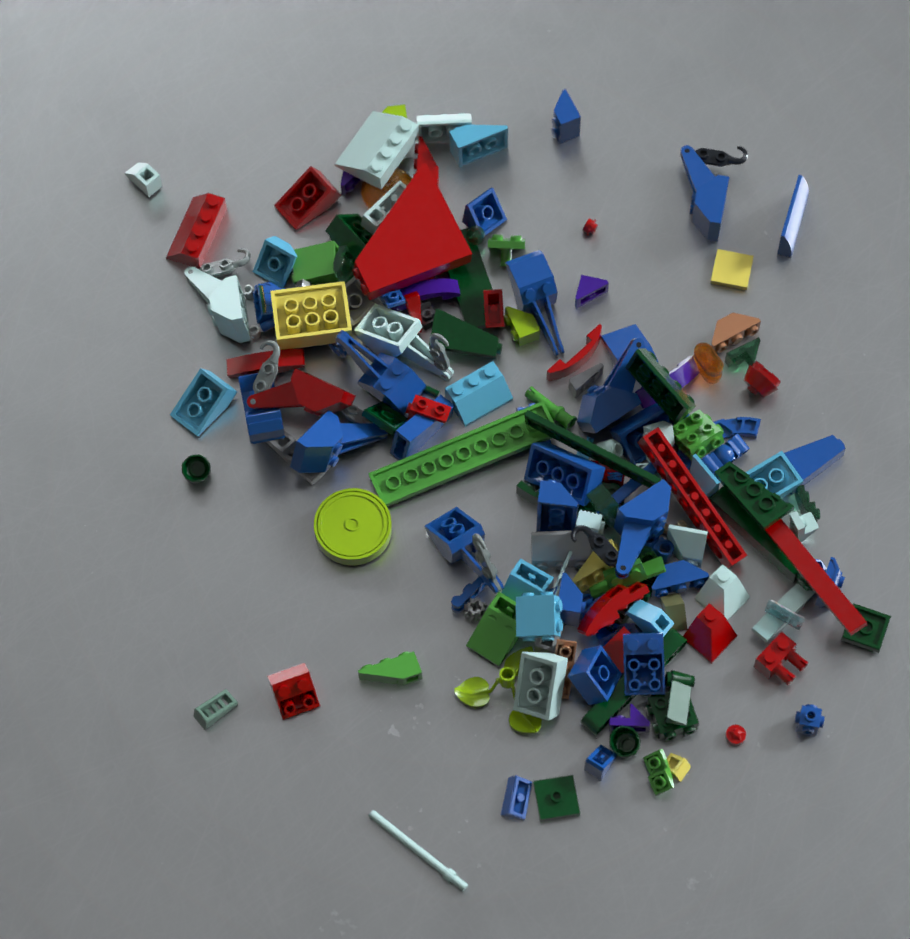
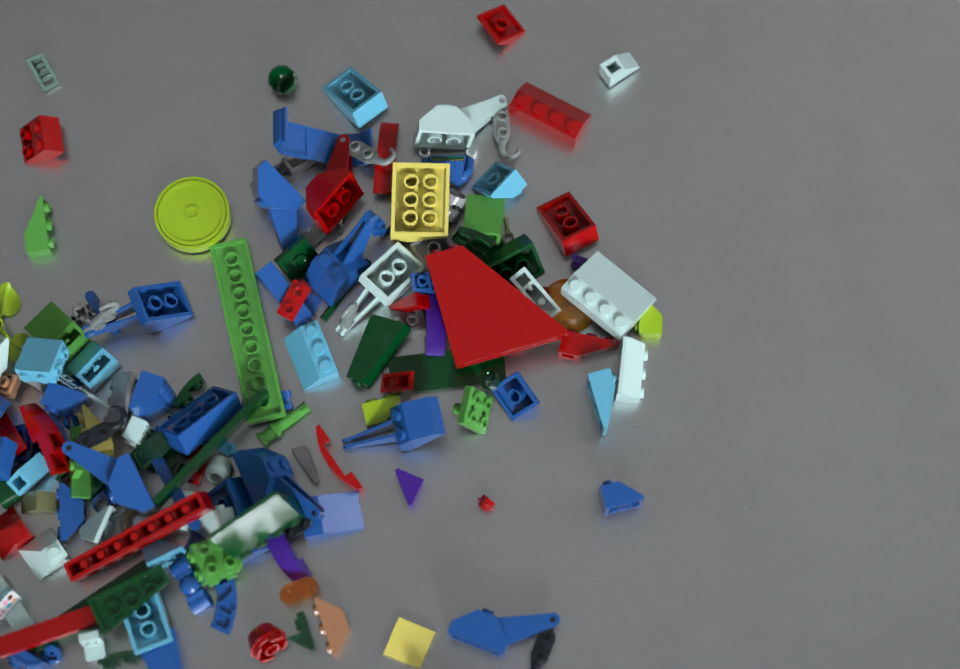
camera: 100 degrees right, 10 degrees up
none -> red slope [476,4,526,45]

